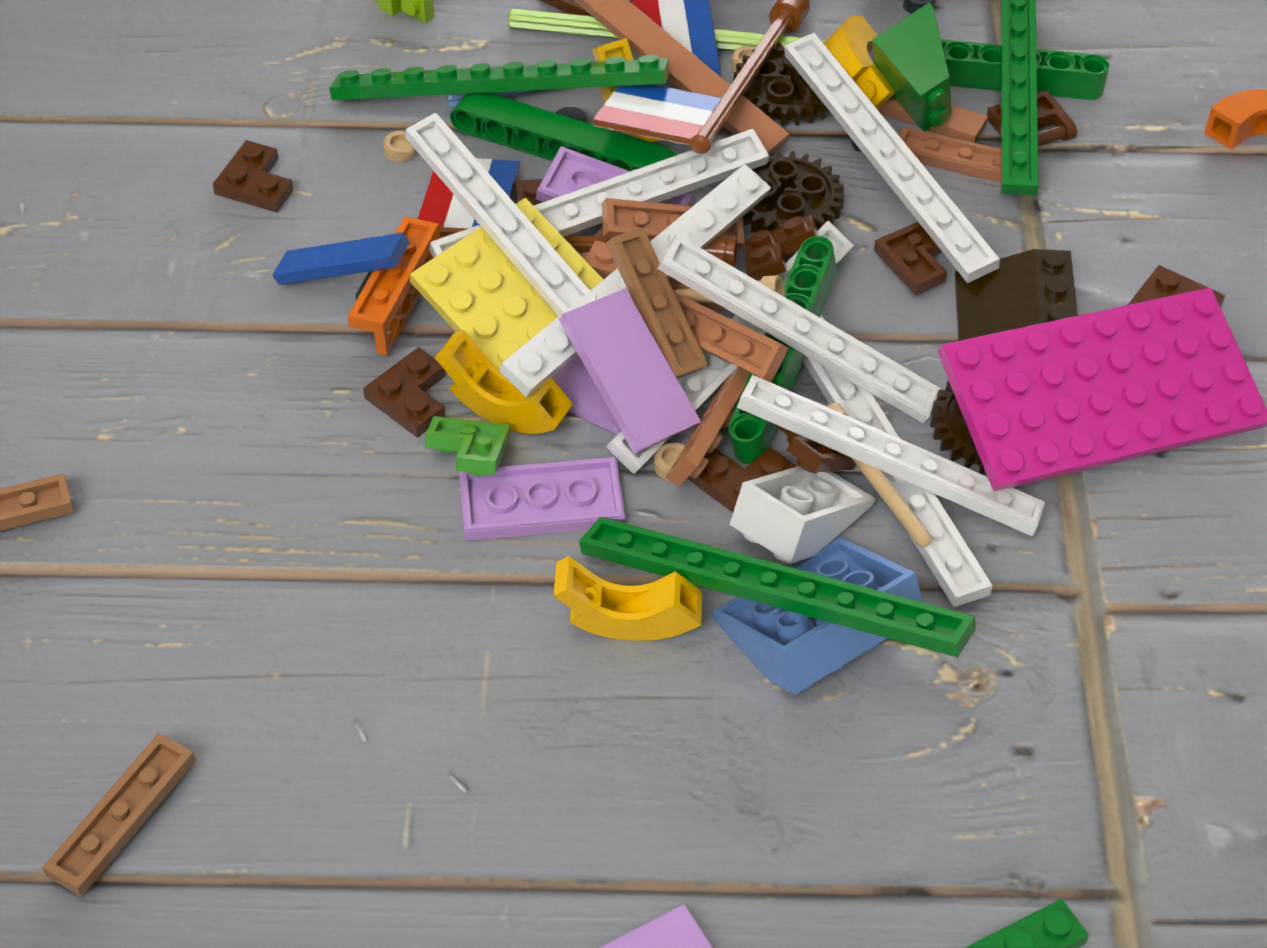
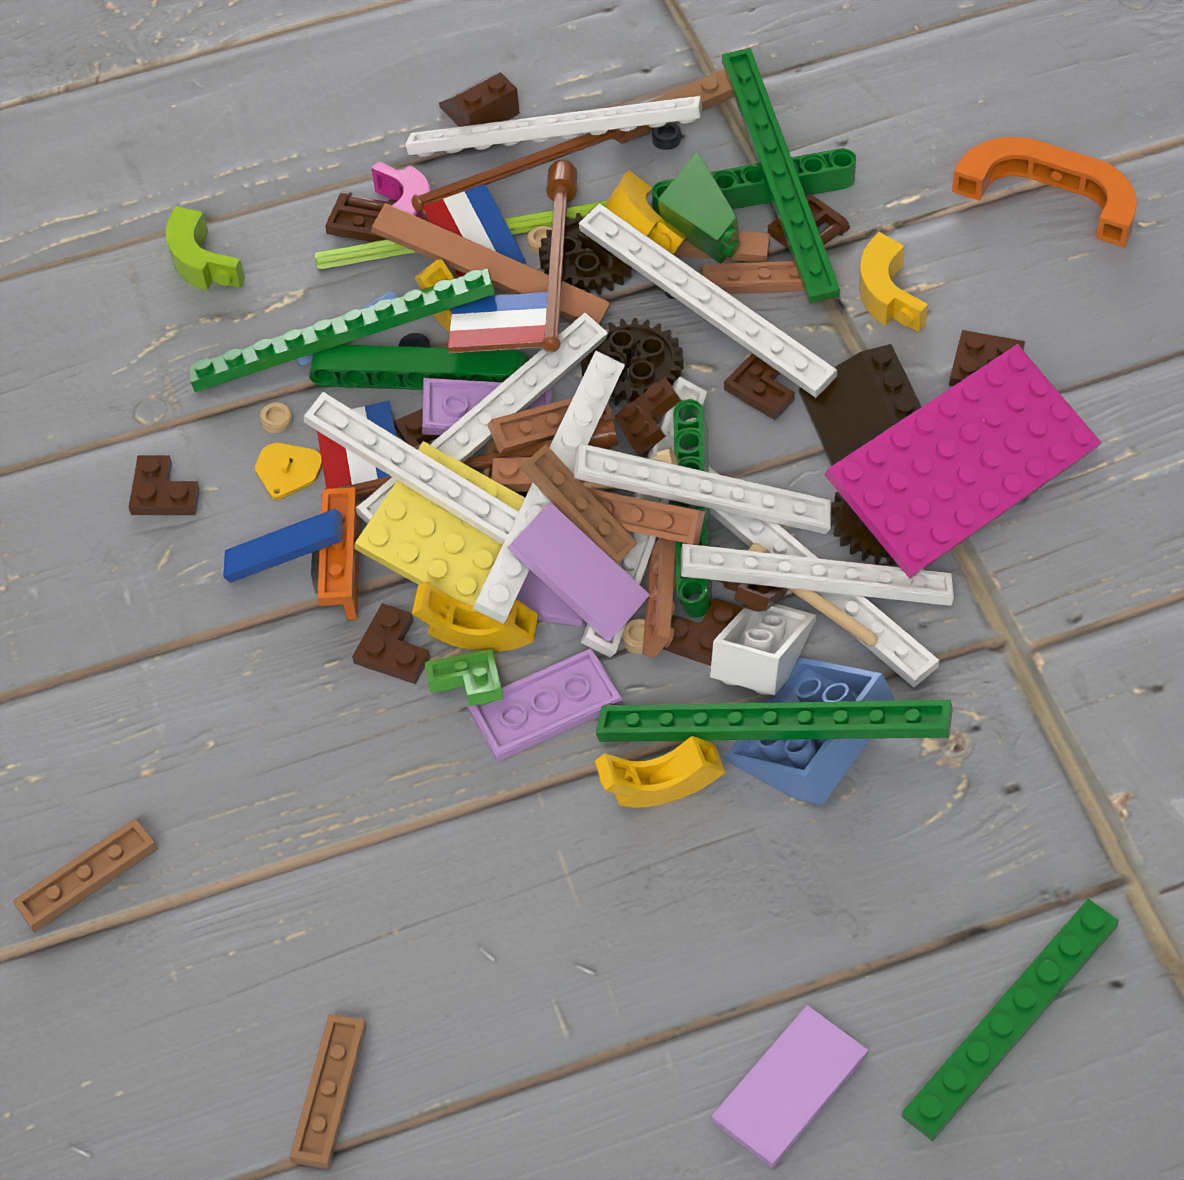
camera: 15 degrees left, 5 degrees up
none -> yellow piece [255,443,322,500]
none -> yellow arch [859,232,928,332]

